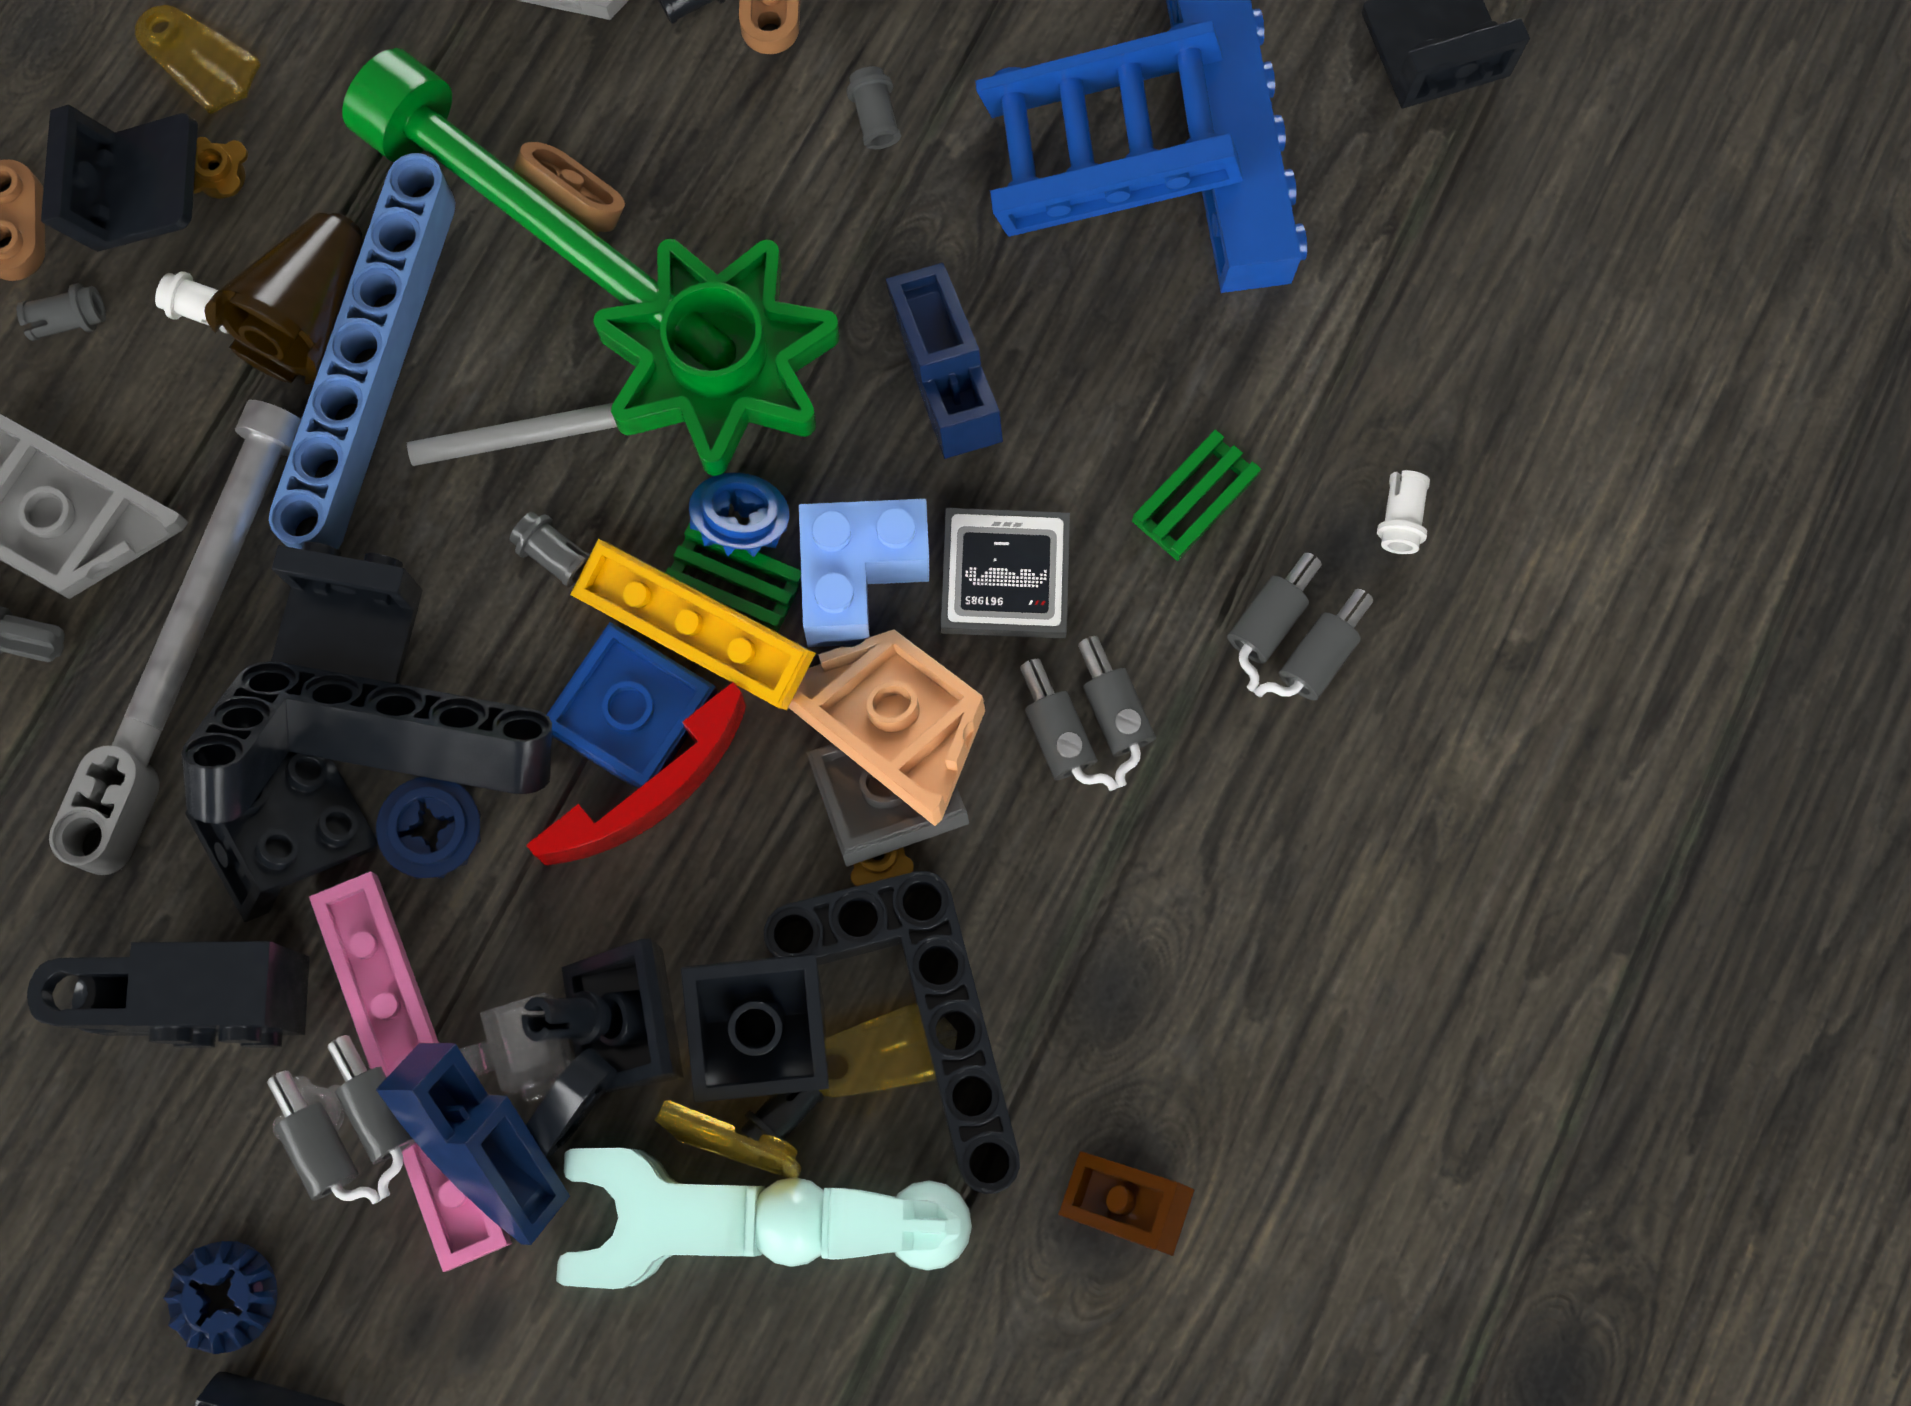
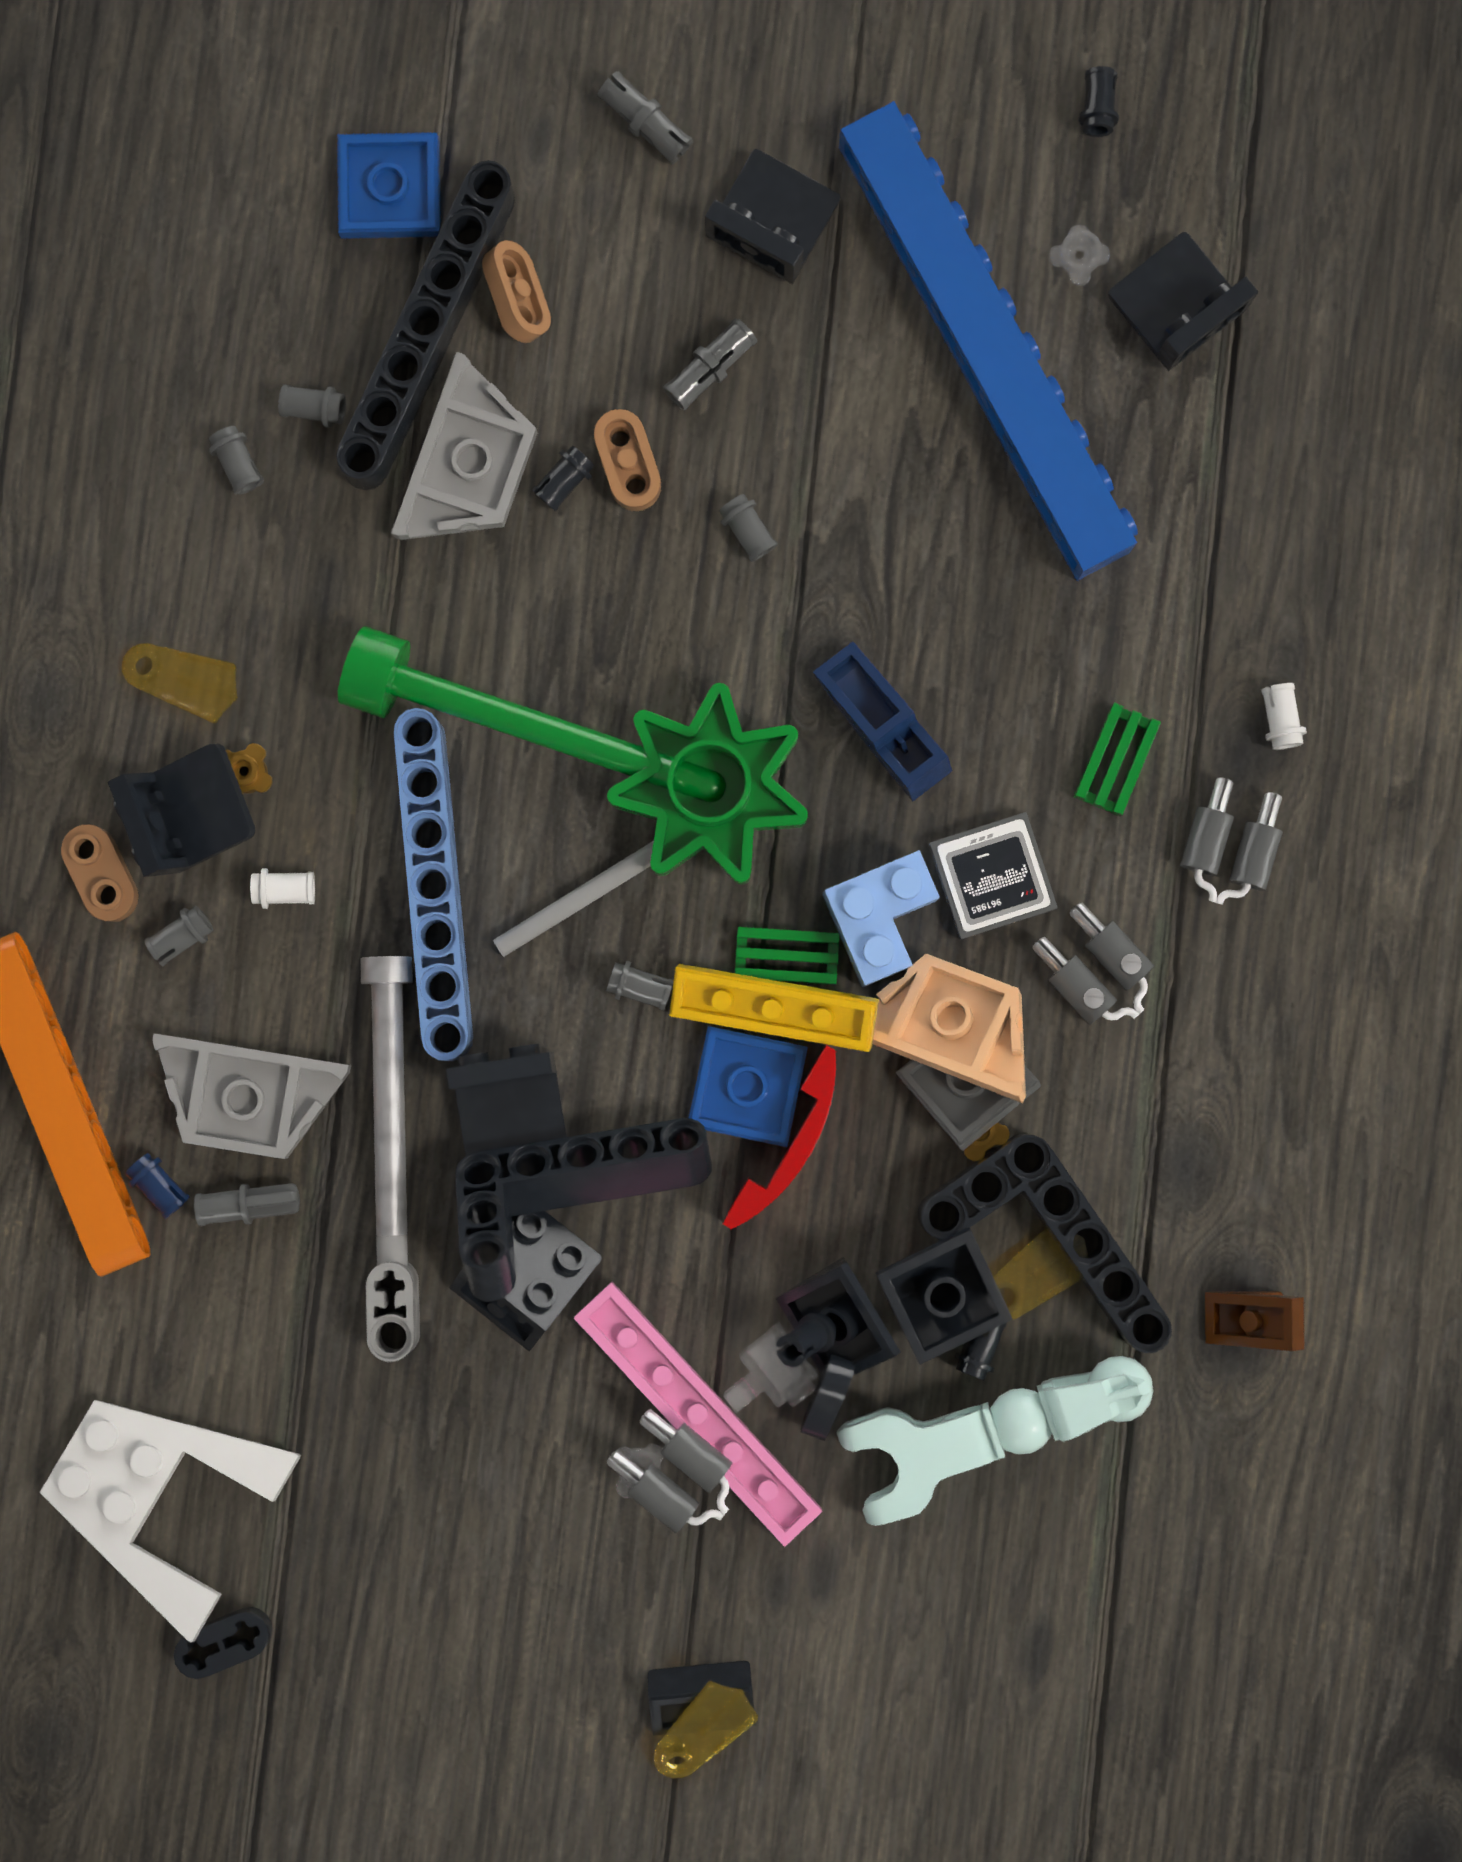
camera: 15 degrees left, 10 degrees up
black brick [27,941,310,1048] -> none
dark blue gear [163,1241,278,1354] -> none
dark brown cone [204,213,364,384] -> none
dark blue gear [376,777,481,879] -> none
dark blue slope [376,1043,570,1245] -> none
medium nougat plate [513,142,625,234] -> none
clear yellow piece [655,1100,802,1178] -> none
blue gear [689,473,789,557] -> none
blue fence [975,20,1243,237] -> none

